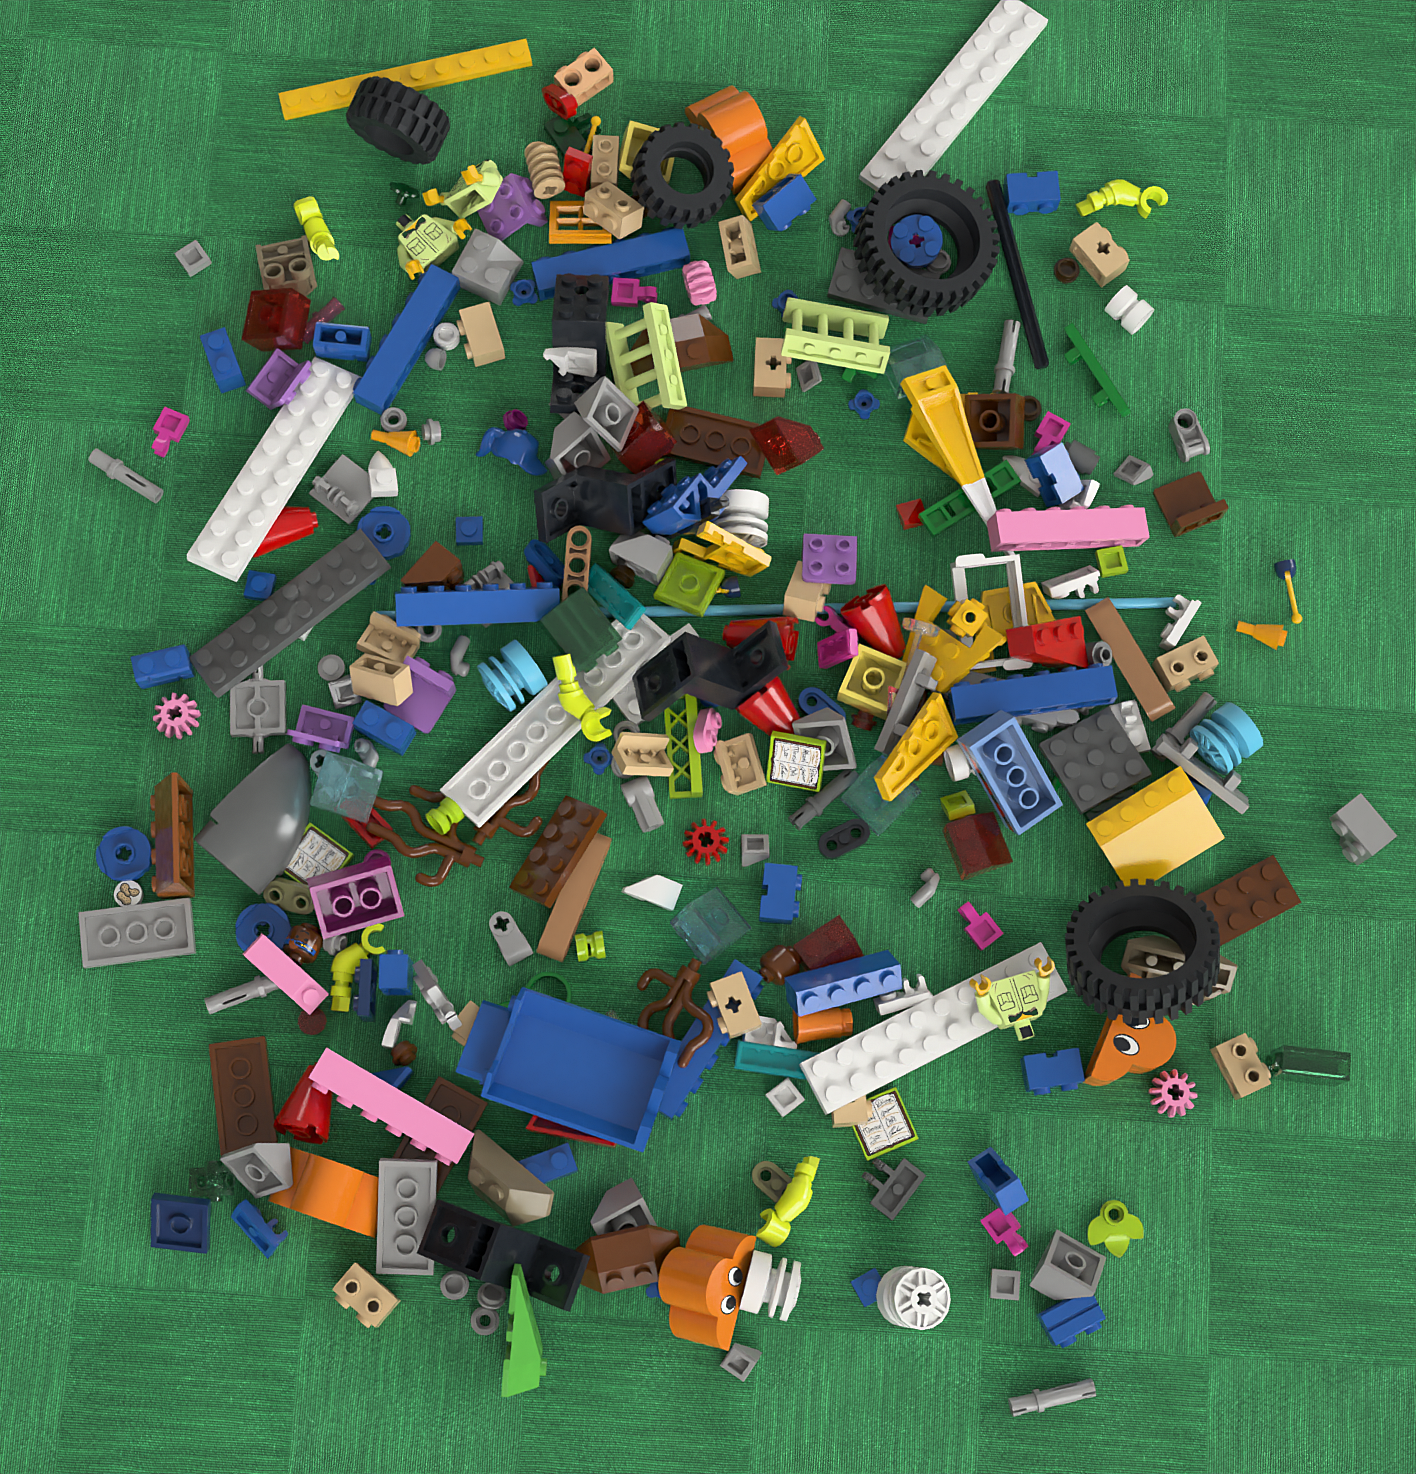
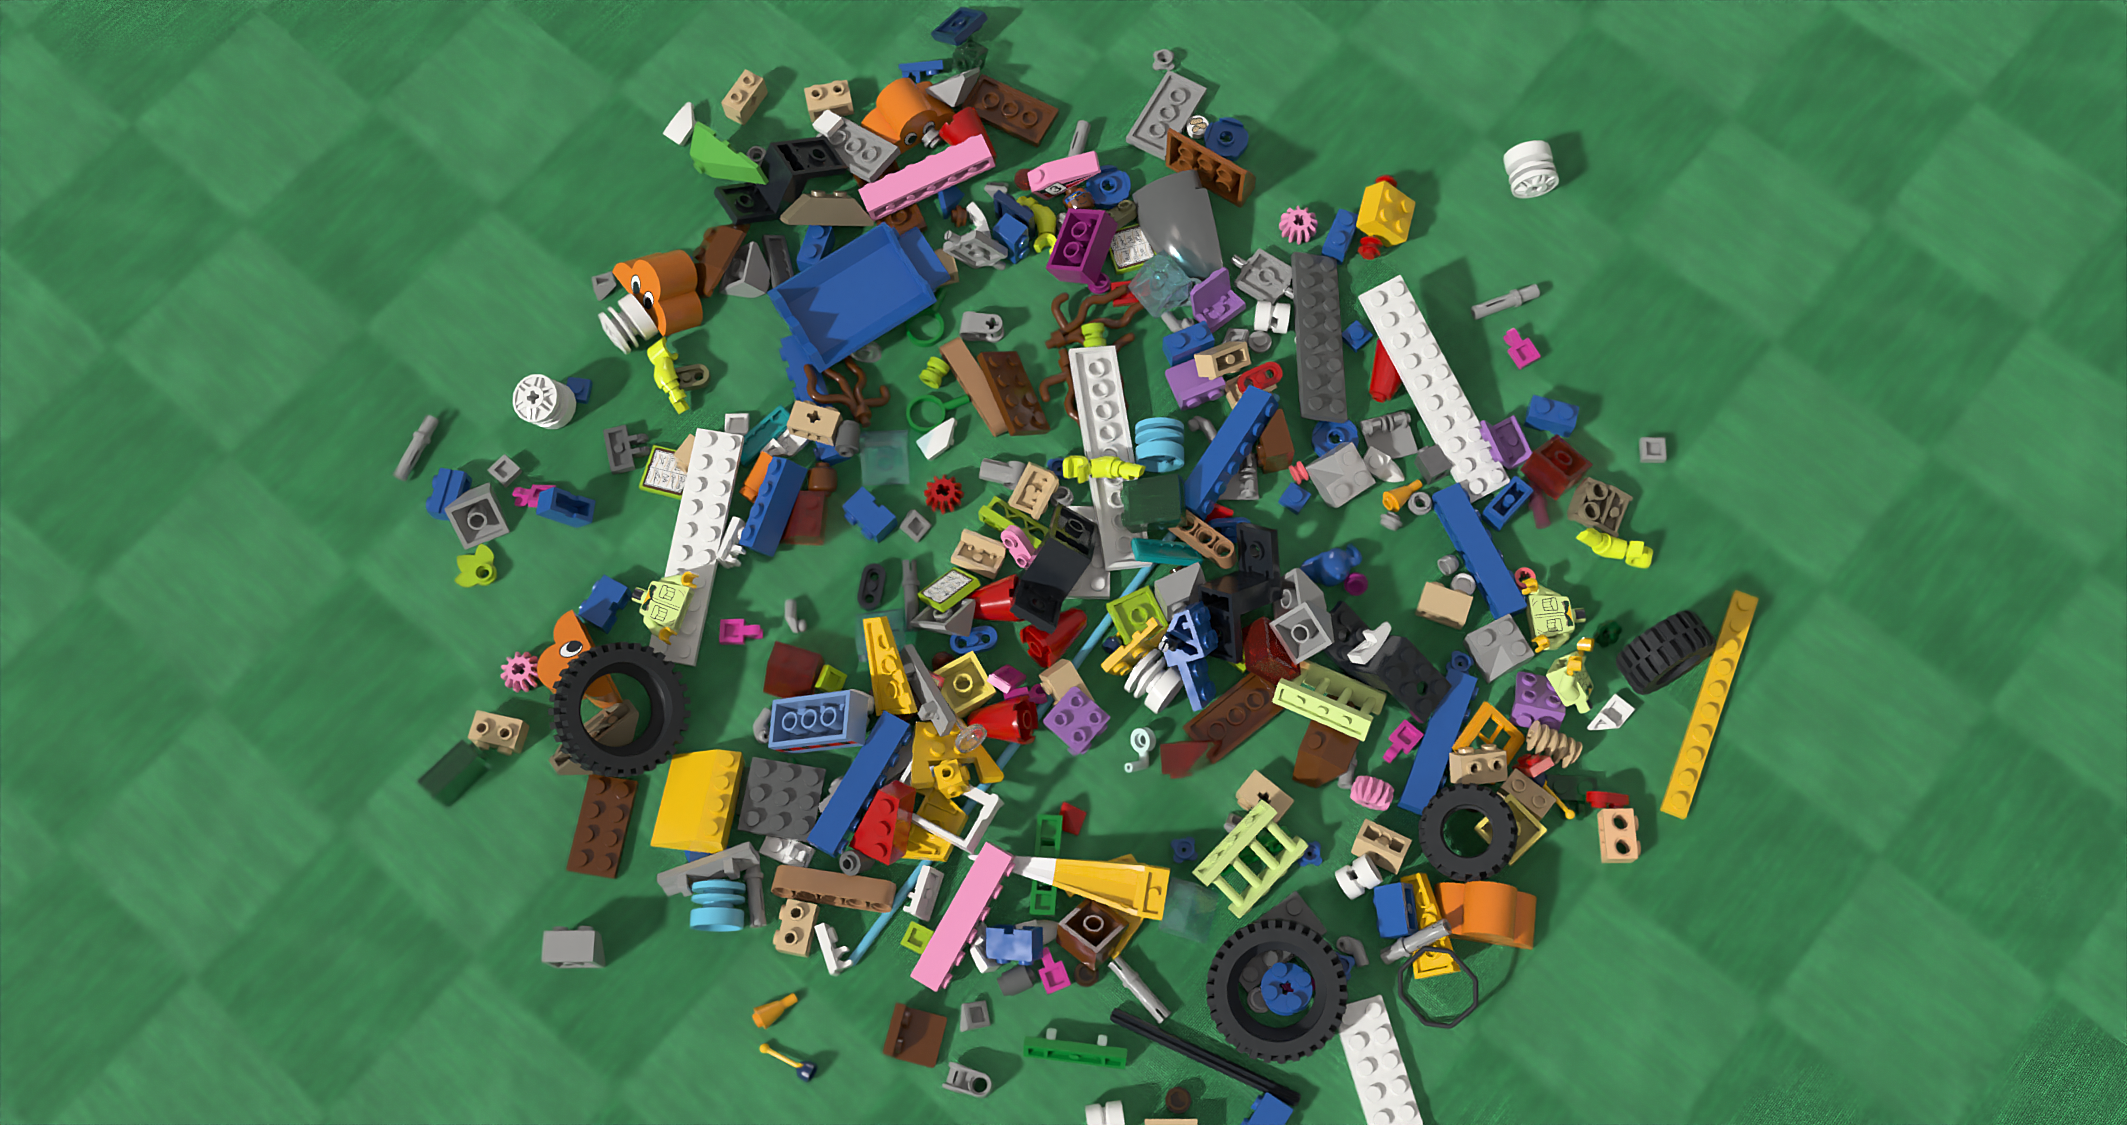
camera: 135 degrees right, 5 degrees down
none -> white slope [663,102,697,146]
none -> tan brick [721,69,768,126]
none -> light grey arm [753,707,772,744]
none -> dark grey plate [761,235,794,288]
none -> white tile [812,110,844,138]
none -> dark grey brick [835,420,861,457]
none -> green piece [906,394,970,434]
none -> light grey plate [921,128,942,149]
none -> light grey slope [984,182,1009,198]
none -> light aqua plate [1125,727,1156,773]
none -> light grey plate [1153,49,1175,71]
none -> red plate [1237,362,1282,394]
none -> white wheel [1254,300,1290,334]
none -> coral bush [1289,461,1309,485]
none -> light grey slope [1305,442,1376,508]
none -> white wheel [1335,854,1383,900]
none -> yellow brick [1356,175,1416,260]
none -> light grey pin [1380,918,1452,965]
none -> black piece [1398,946,1479,1029]
none -> flat silver brick [1414,444,1452,485]
none -> coral bush [1514,567,1536,591]
none -> white slope [1587,694,1635,731]

